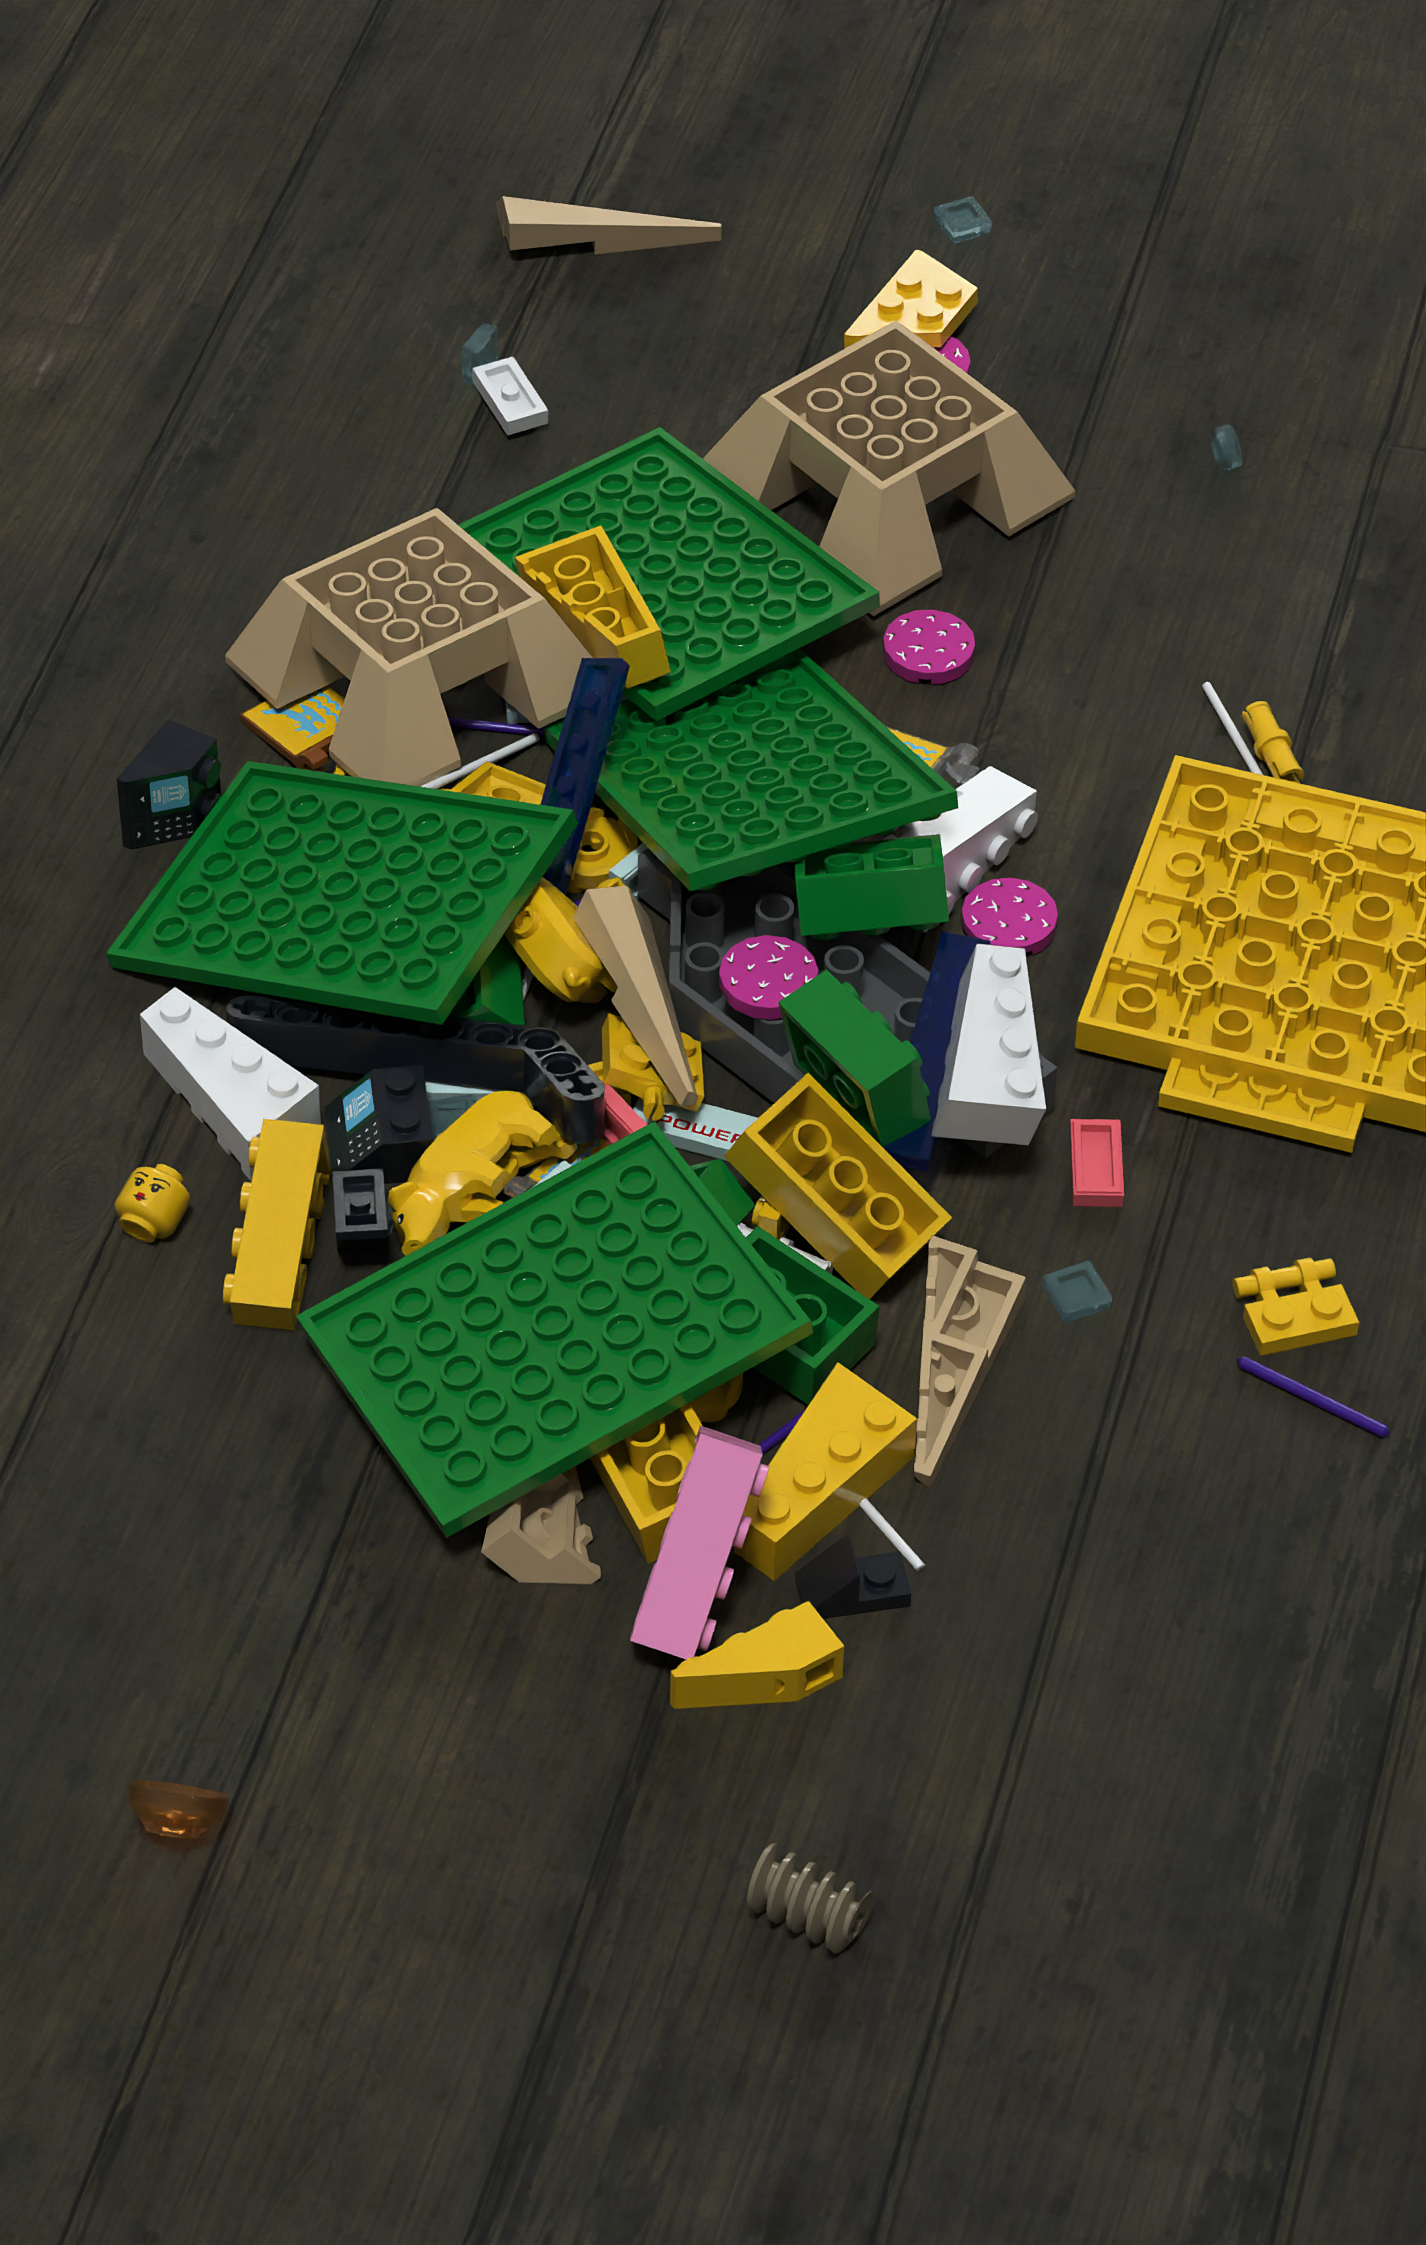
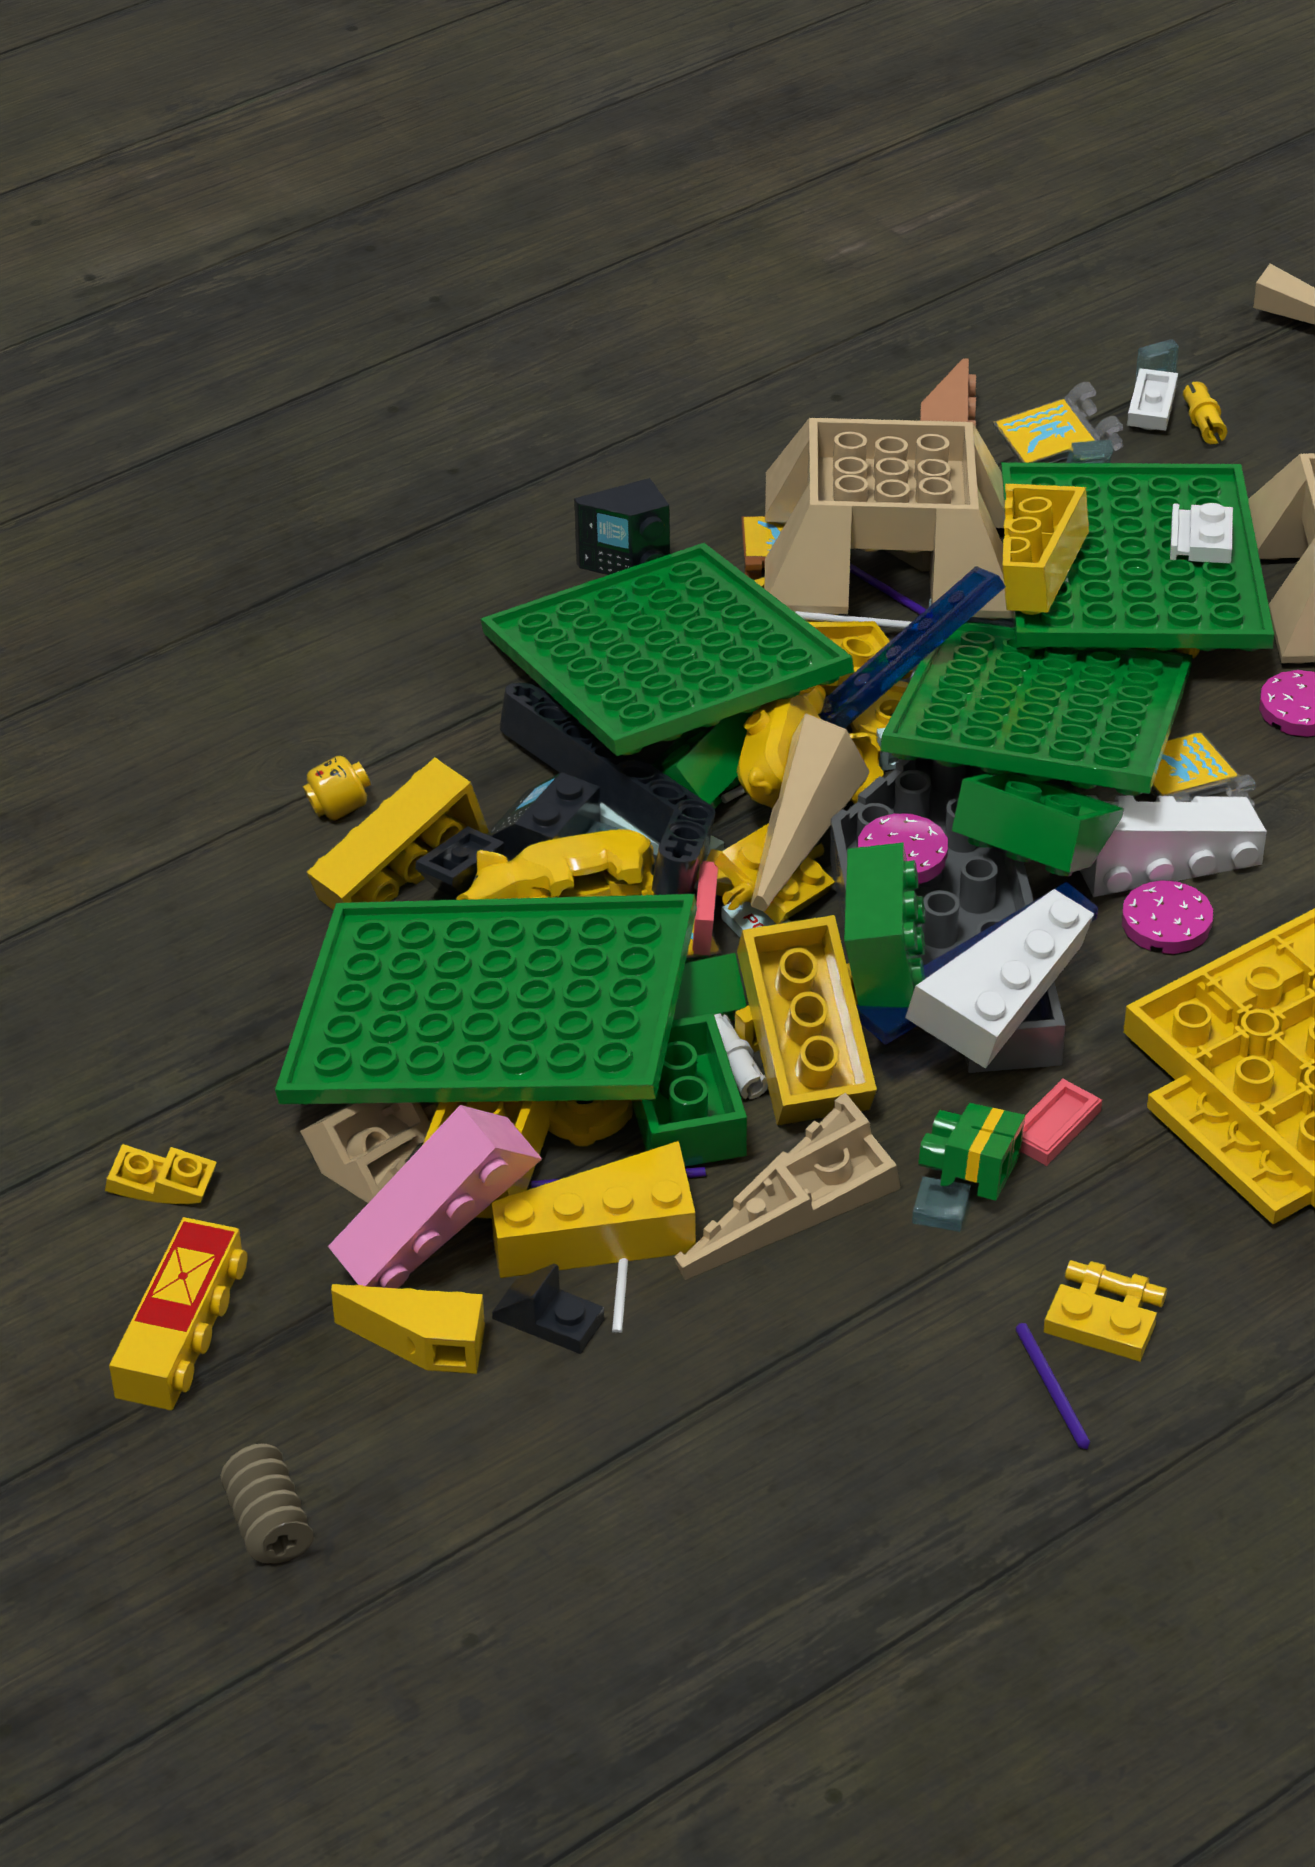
camera: 40 degrees right, 5 degrees down
white wedge [140,987,321,1182] -> none
none -> yellow slope [105,1144,217,1204]
none -> yellow brick [109,1217,247,1411]
none -> green hips [918,1103,1026,1201]
none -> nougat slope [920,359,976,427]
none -> flag [993,382,1123,463]
none -> clear light blue tile [1067,440,1113,463]
none -> white plate [1170,503,1233,563]
none -> yellow pin [1183,382,1227,444]

